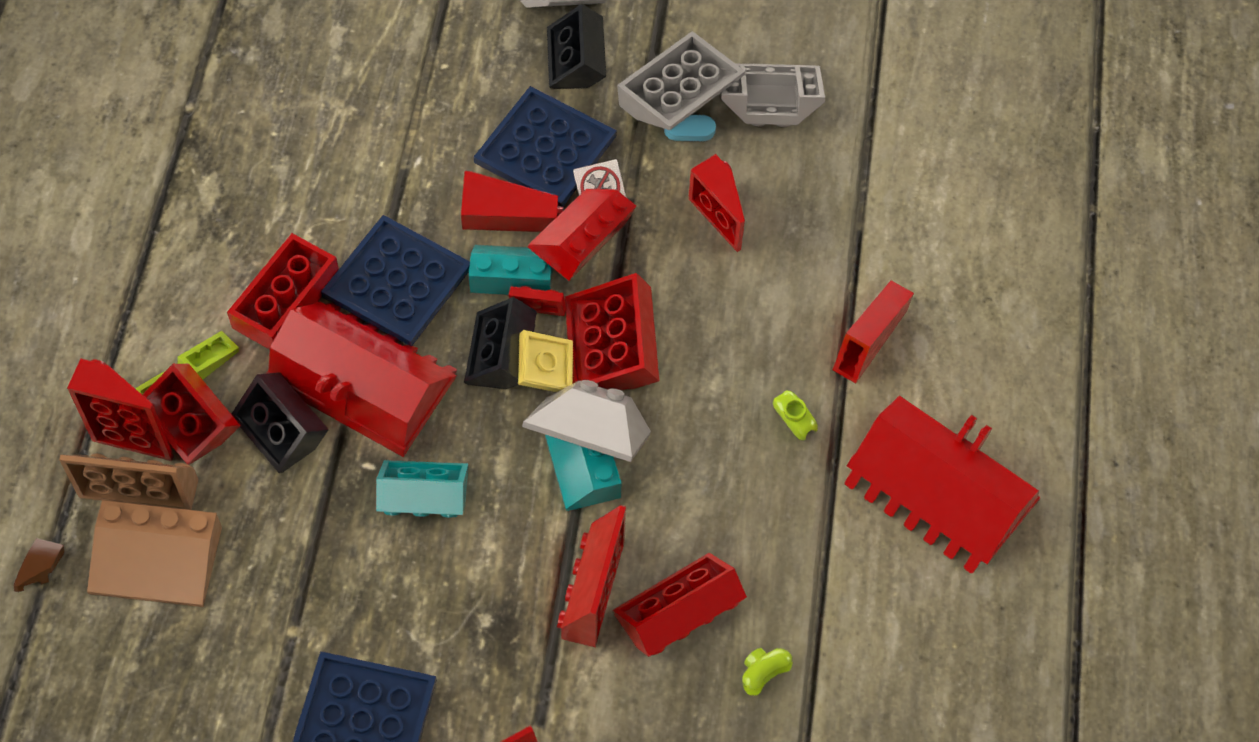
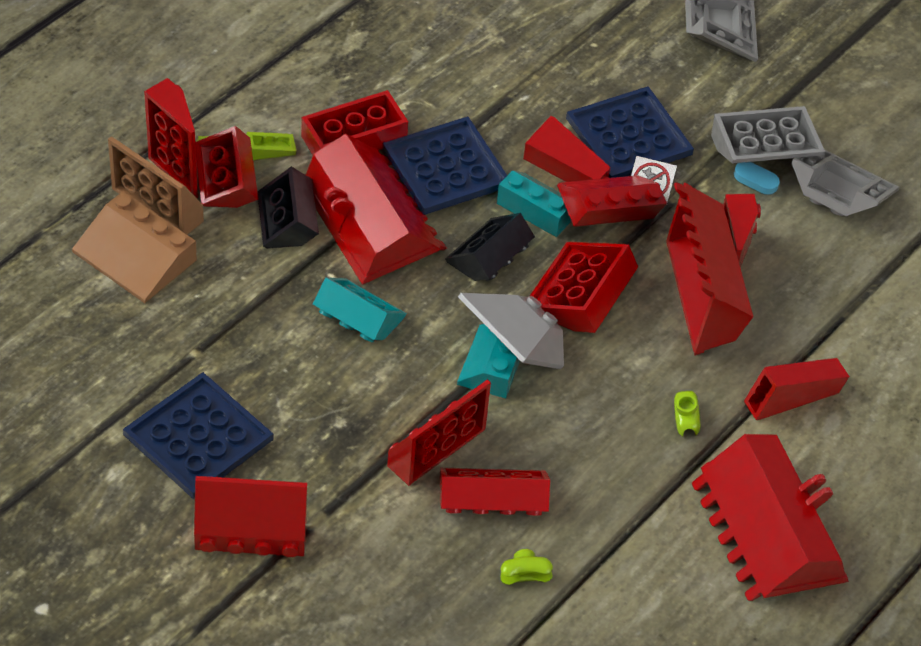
camera: 30 degrees right, 10 degrees down
reddish brown slope [14,538,64,592] -> none
red plate [508,286,567,316] -> none
light yellow tile [518,330,573,392] -> none
black slope [547,4,606,89] -> none
none -> red piece [666,182,754,356]

